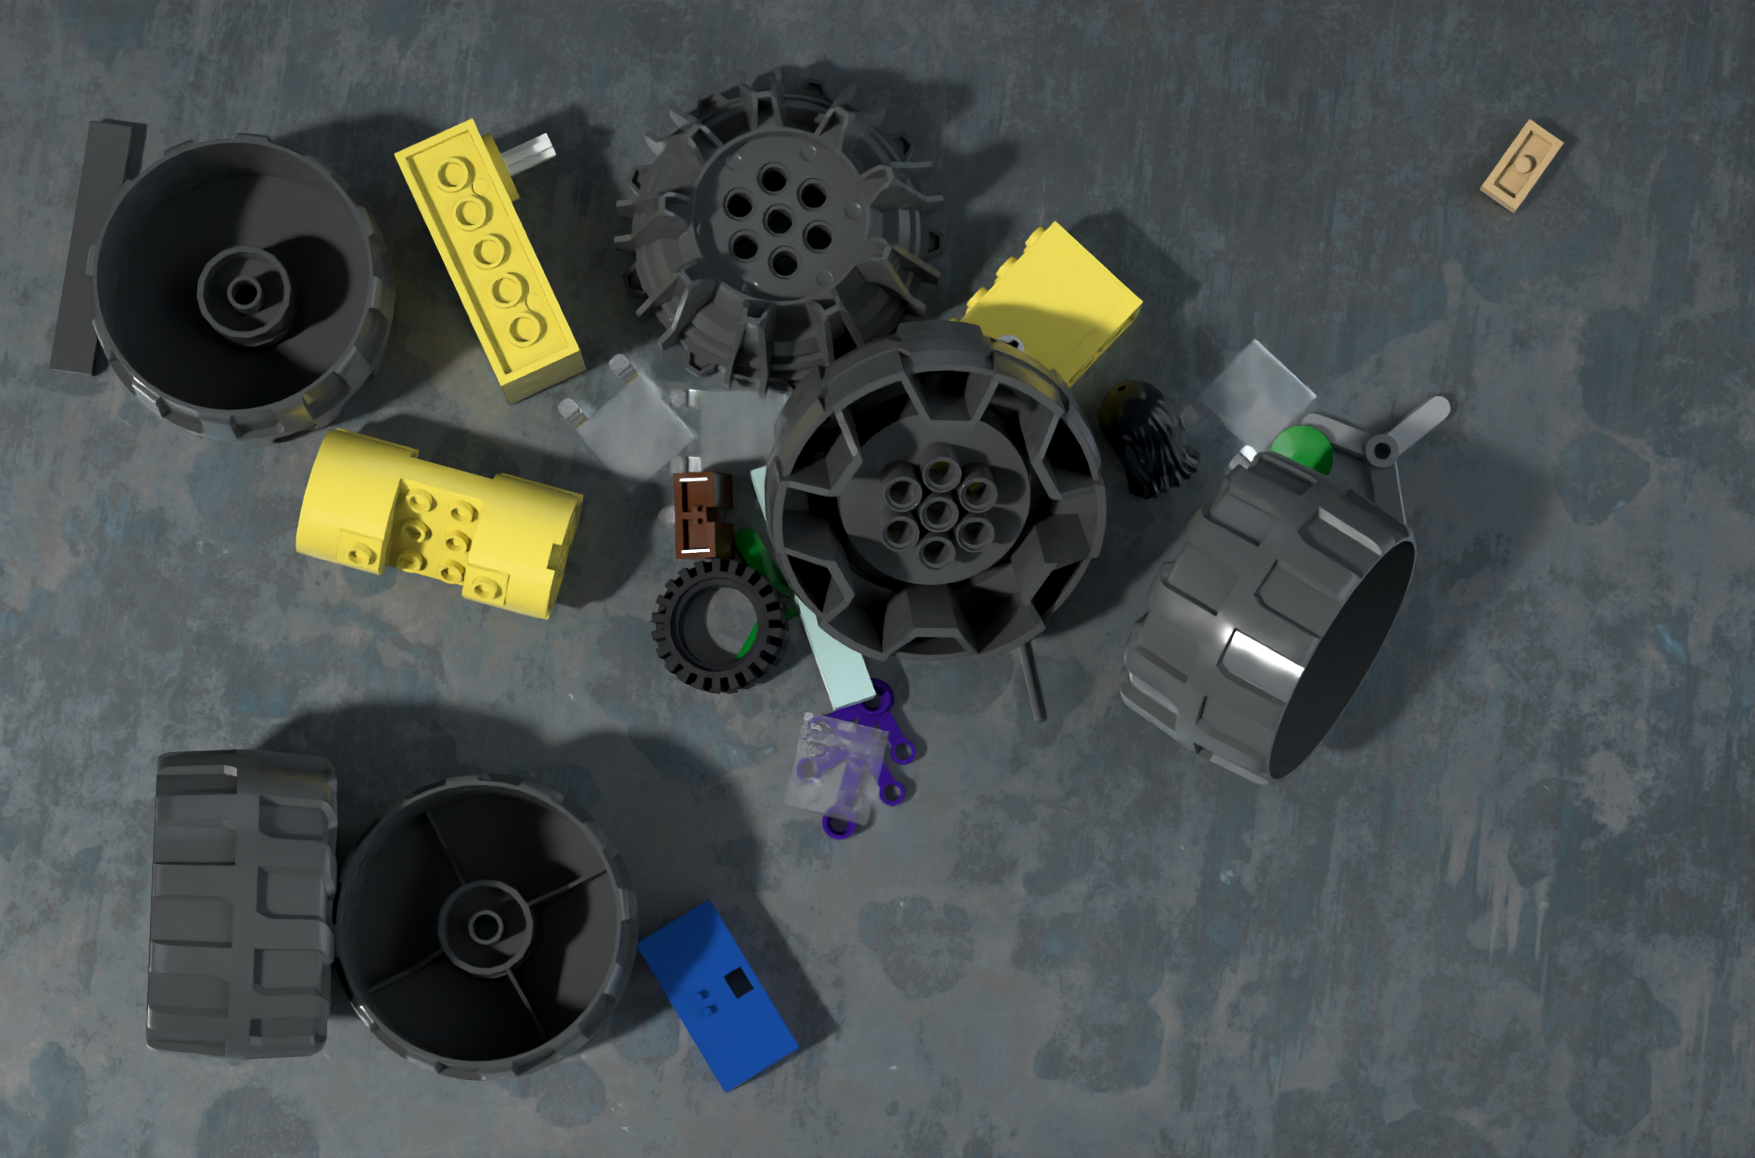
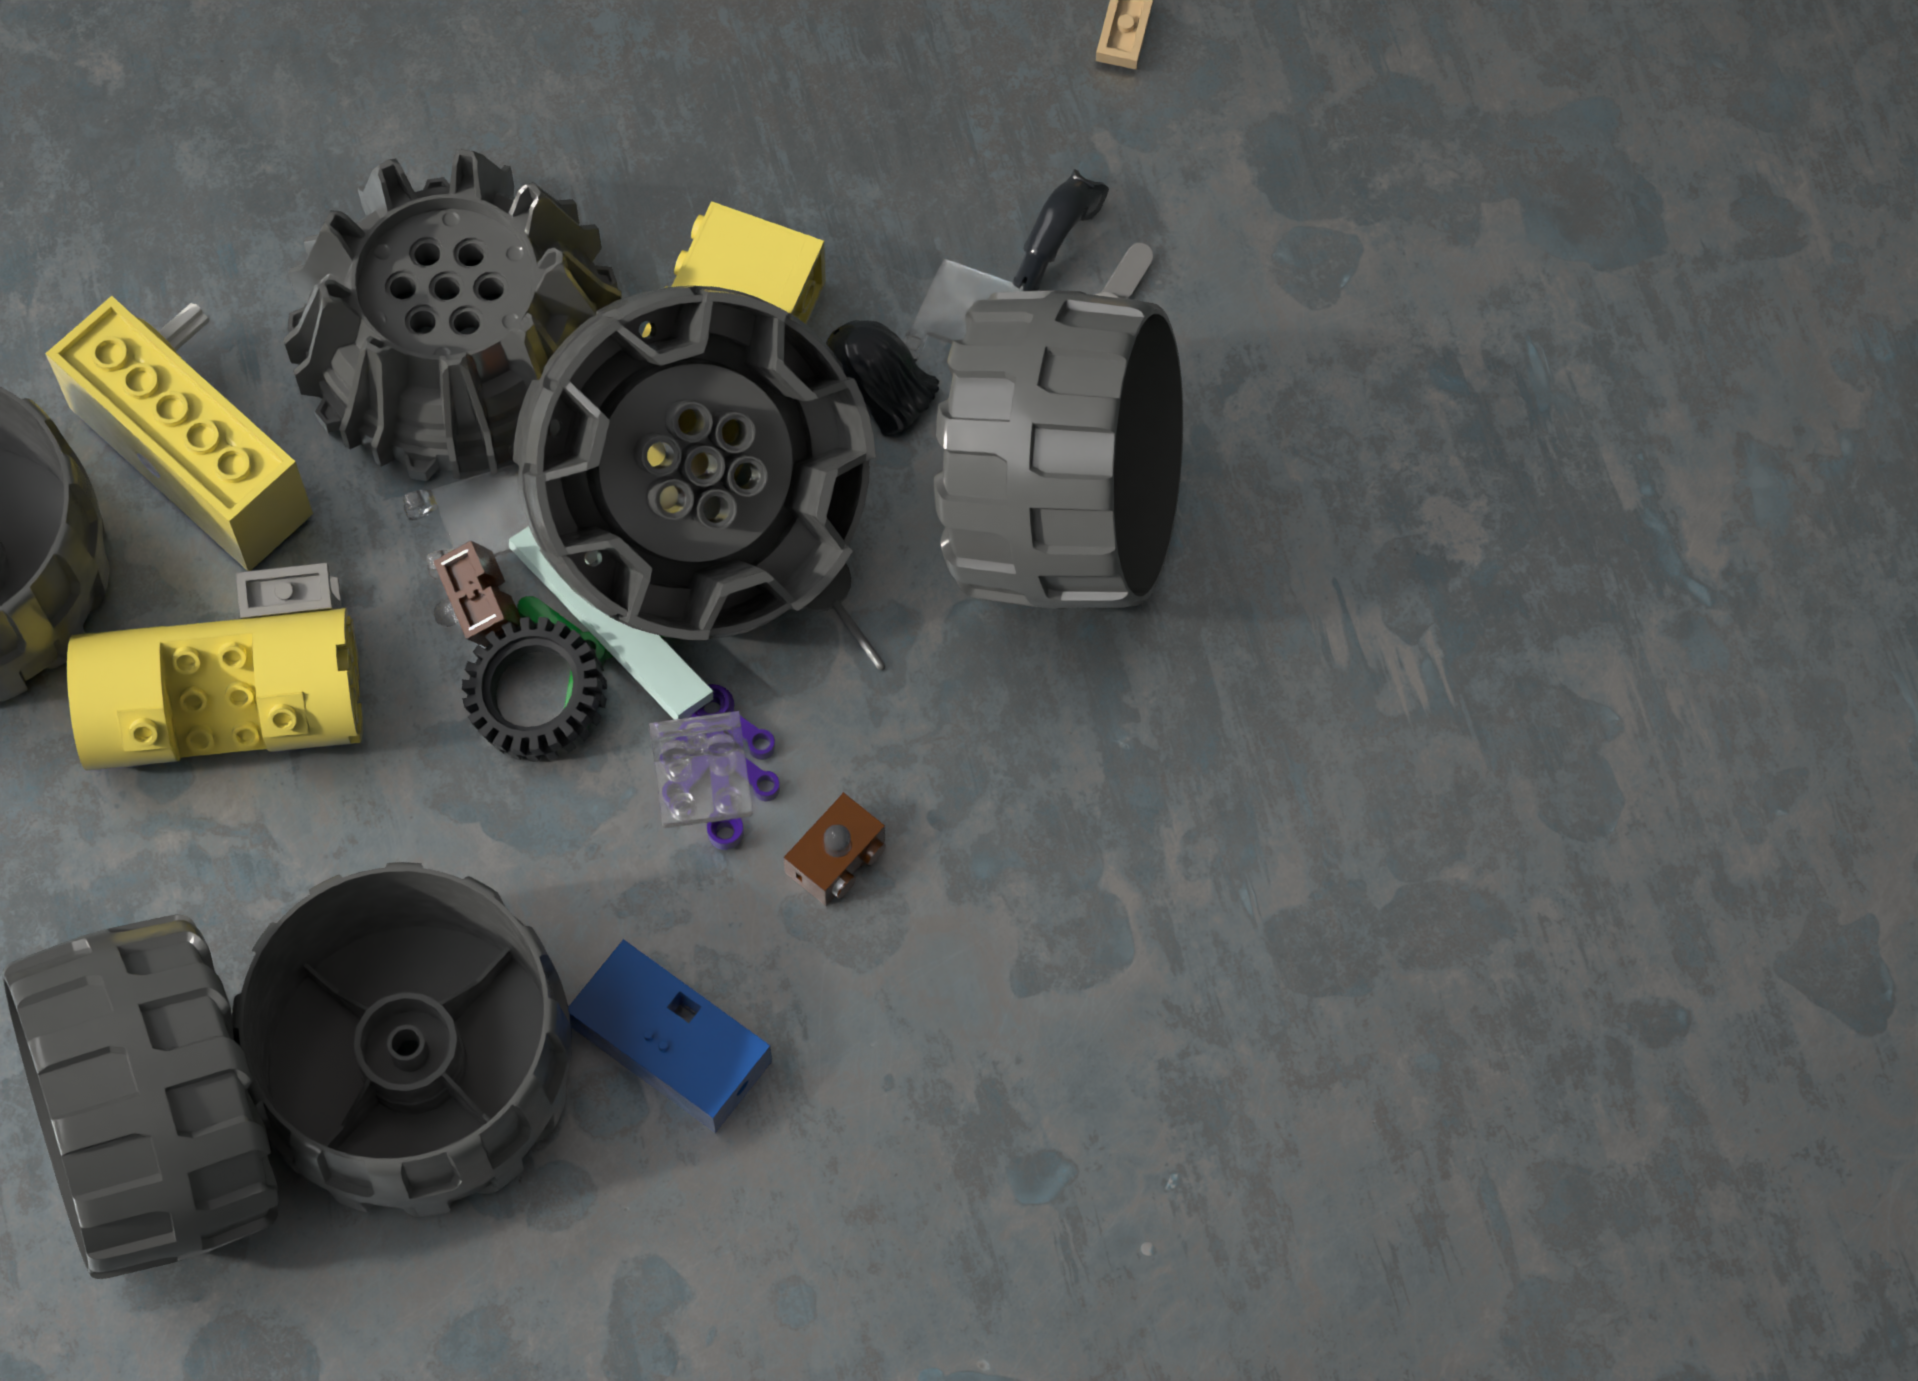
camera: 20 degrees left, 15 degrees down
clear flag [557,353,695,494] -> none
none -> light grey panel [236,563,342,619]
none -> reddish brown piece [783,792,886,906]
none -> black piece [1012,169,1109,291]

